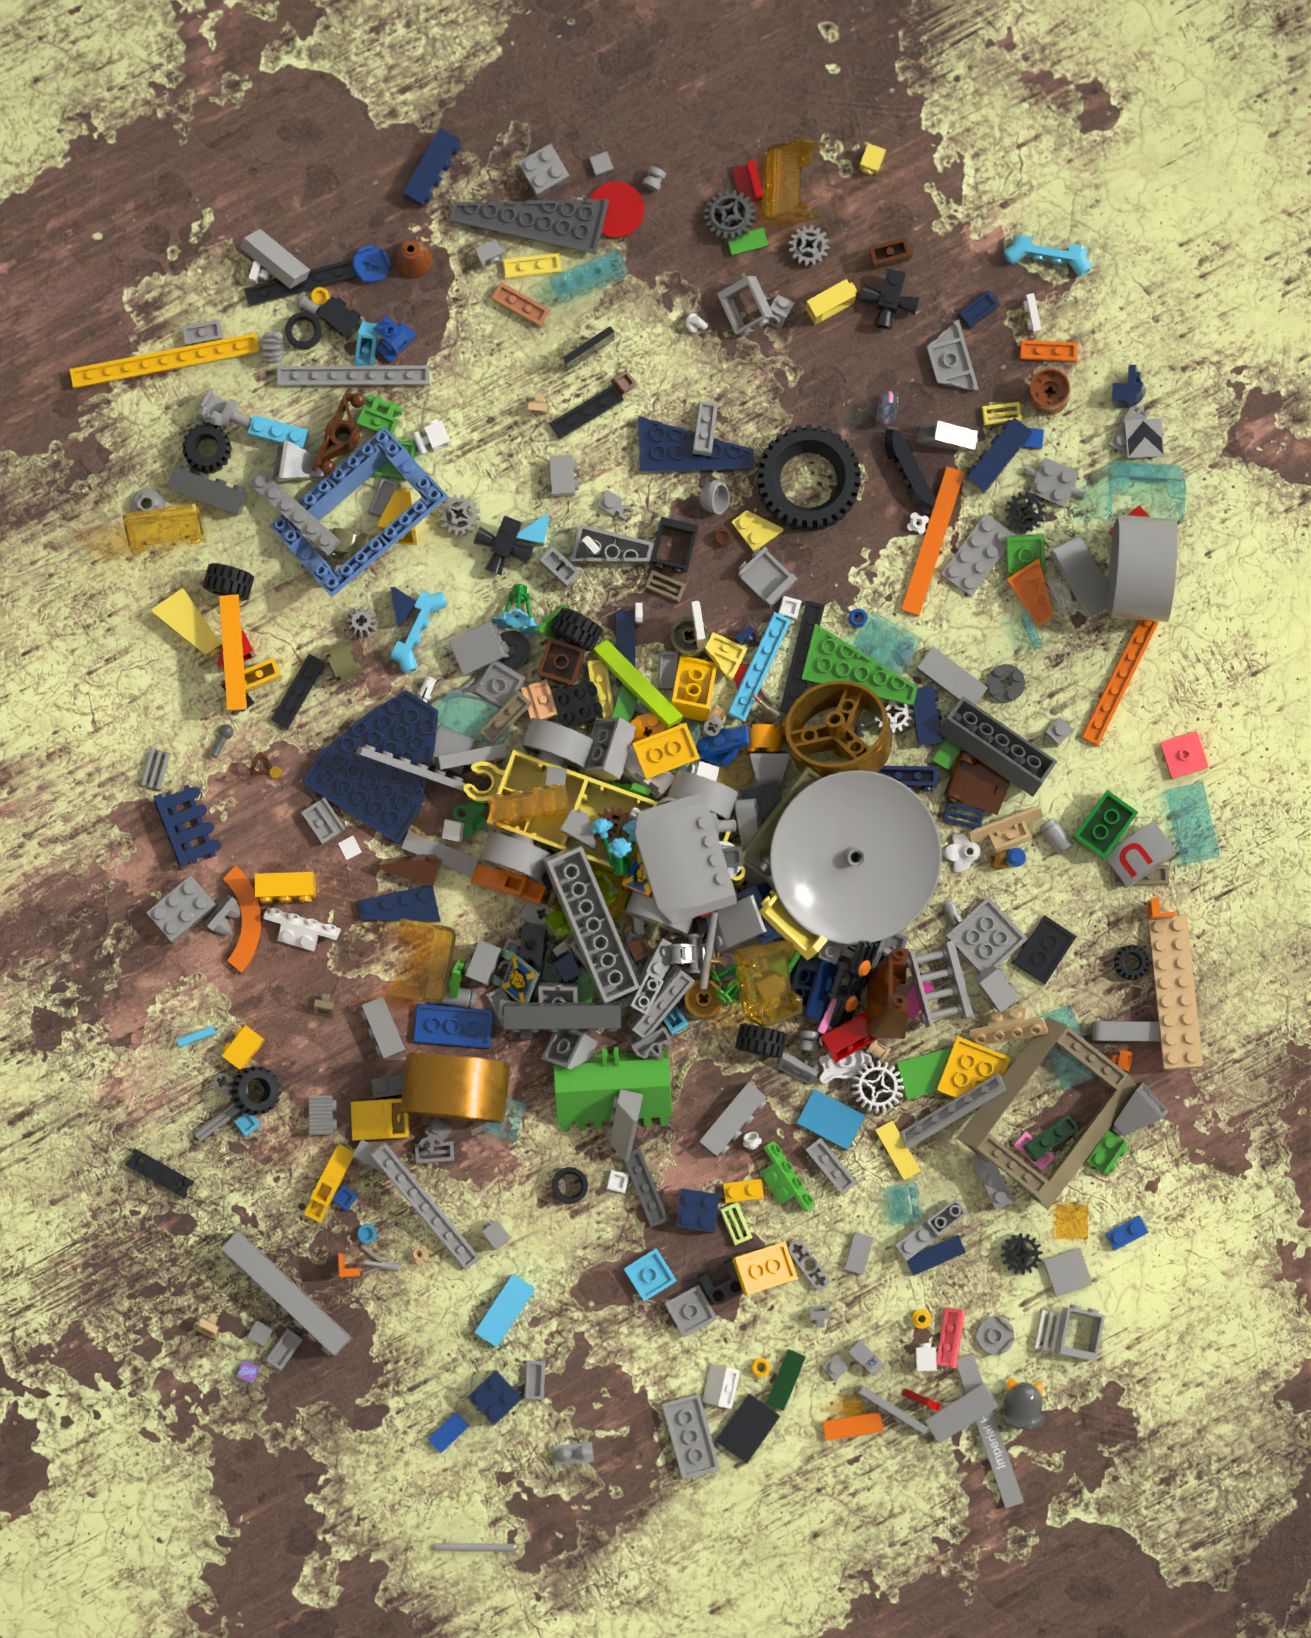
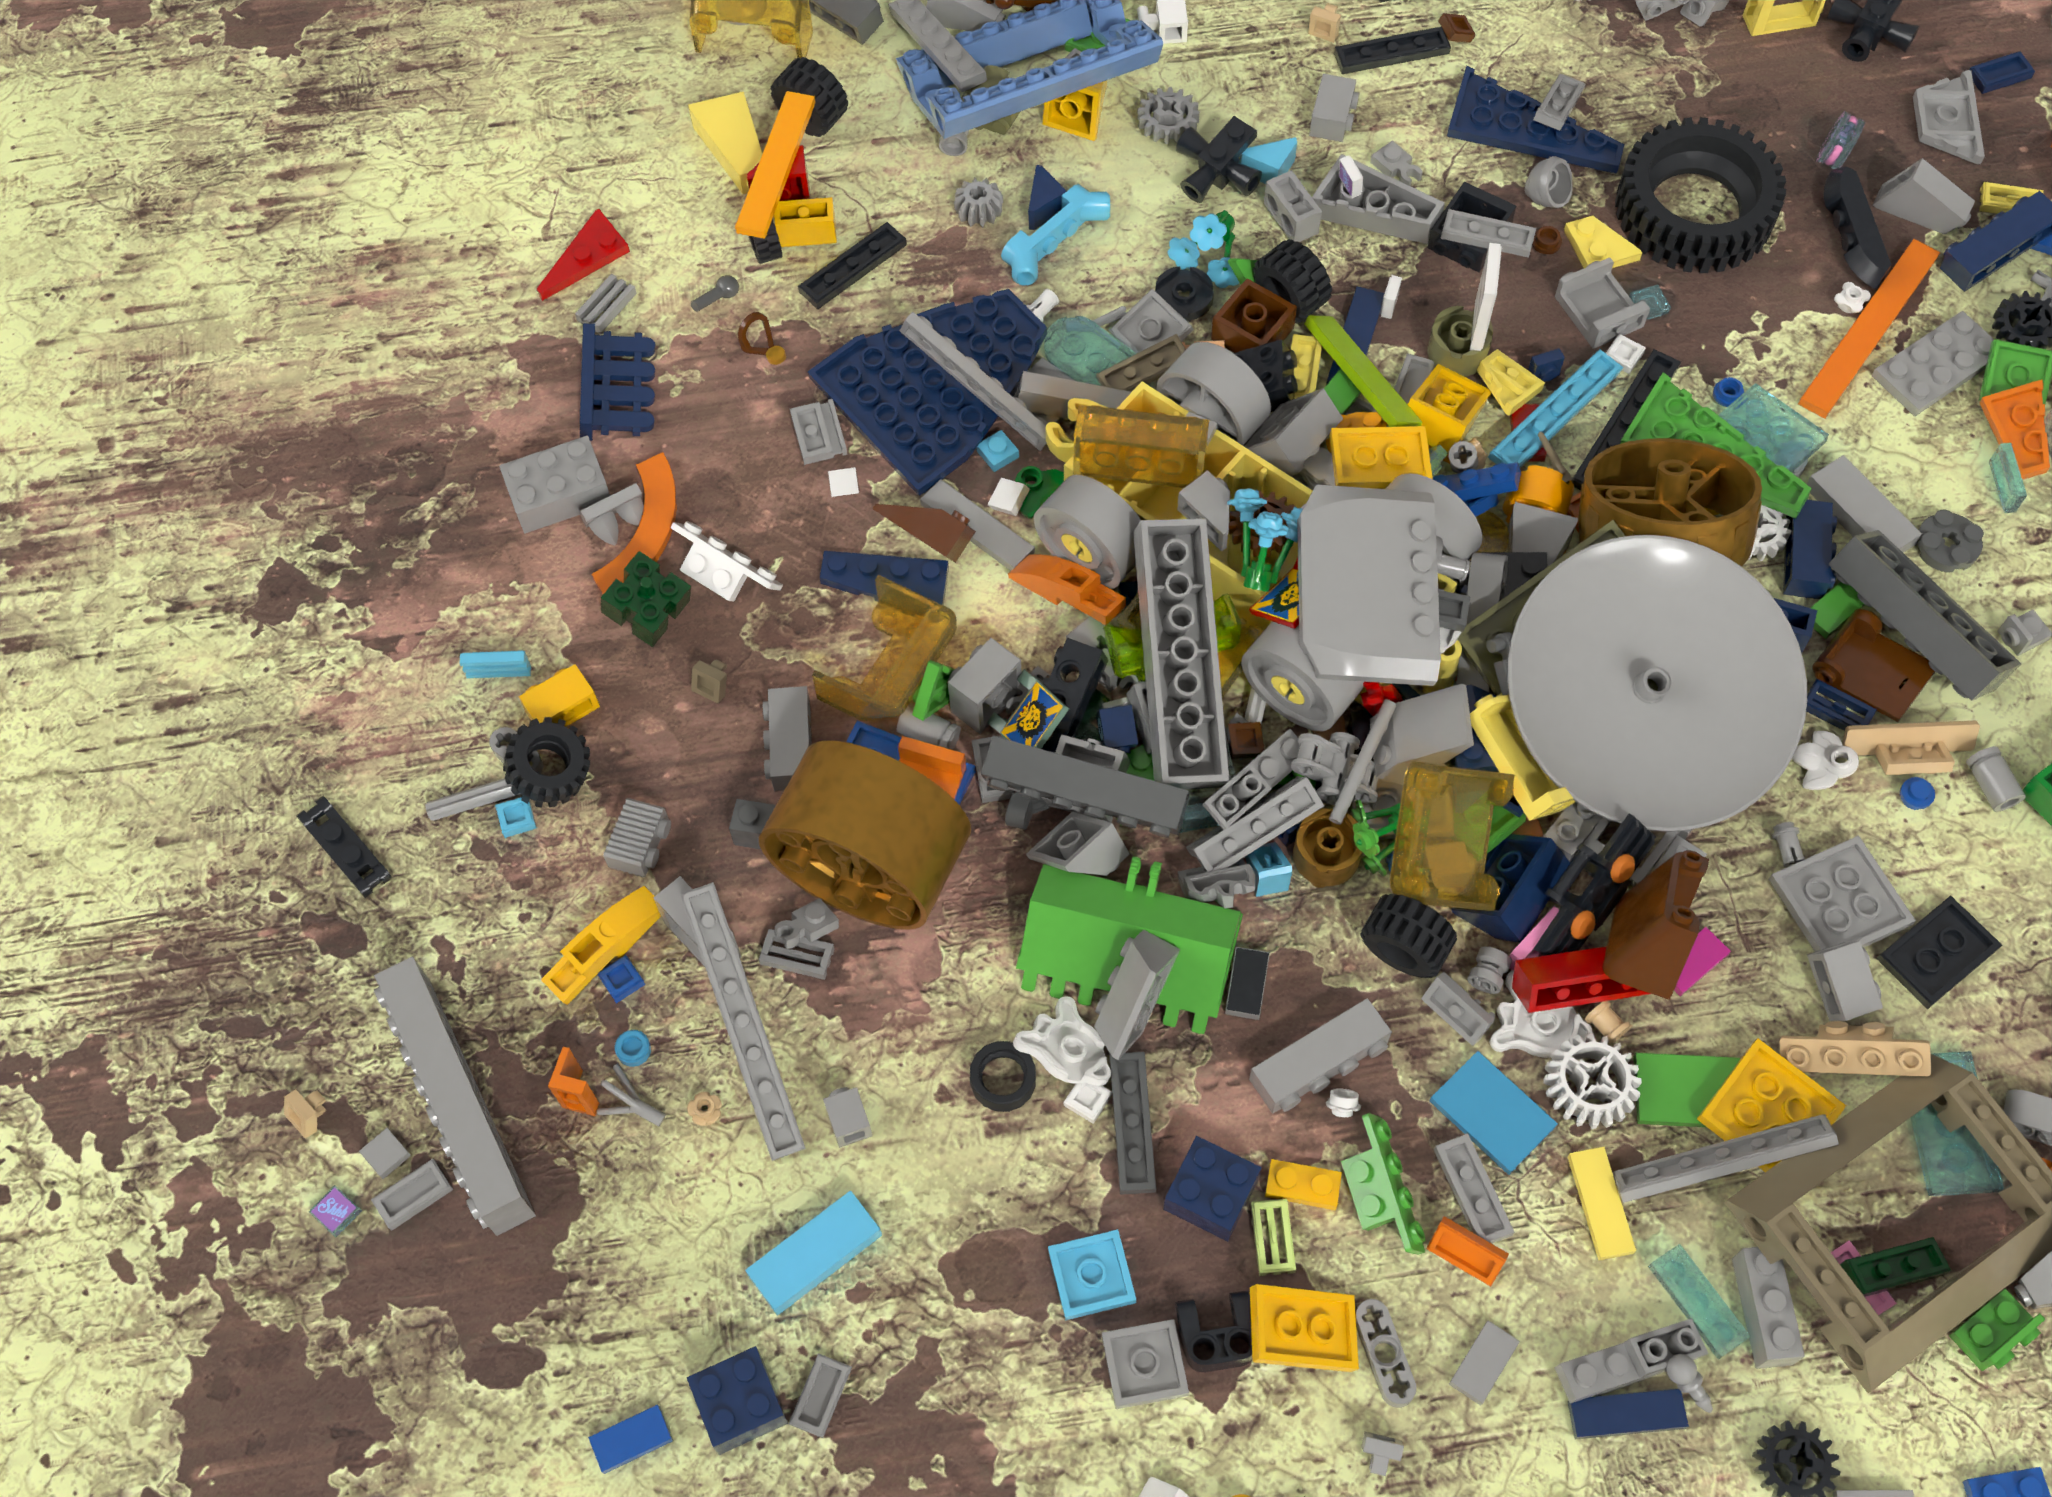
camera: 20 degrees right, 20 degrees down
yellow brick [255,872,316,904] -> none
olive brick [323,640,362,684] -> none
yellow slope [351,1099,410,1141] -> none
light grey panel [449,622,509,676] -> none
clear light blue plate [484,1098,528,1141] -> none
dark tan tile [644,570,687,603] -> none
clear light blue bracket [887,1183,922,1225] -> none
light grey fence [907,941,973,1028] -> none
pearl gold plate [989,850,1008,870] -> none
clear yellow piece [1056,1203,1088,1240] -> none
none -> red wing [537,209,630,301]
none -> dark green brick [601,551,691,647]
none -> orange panel [898,736,966,800]
none -> medium azure plate [977,430,1019,472]
none -> white tile [1013,996,1111,1086]
none -> black tile [1225,947,1270,1020]
none -> orange tile [1426,1216,1509,1287]
none -> light grey tile [1441,209,1536,258]
none -> clear light blue tile [1629,284,1671,320]
none -> clear light blue plate [1648,1244,1751,1360]
none -> light grey bar [1666,1354,1713,1413]

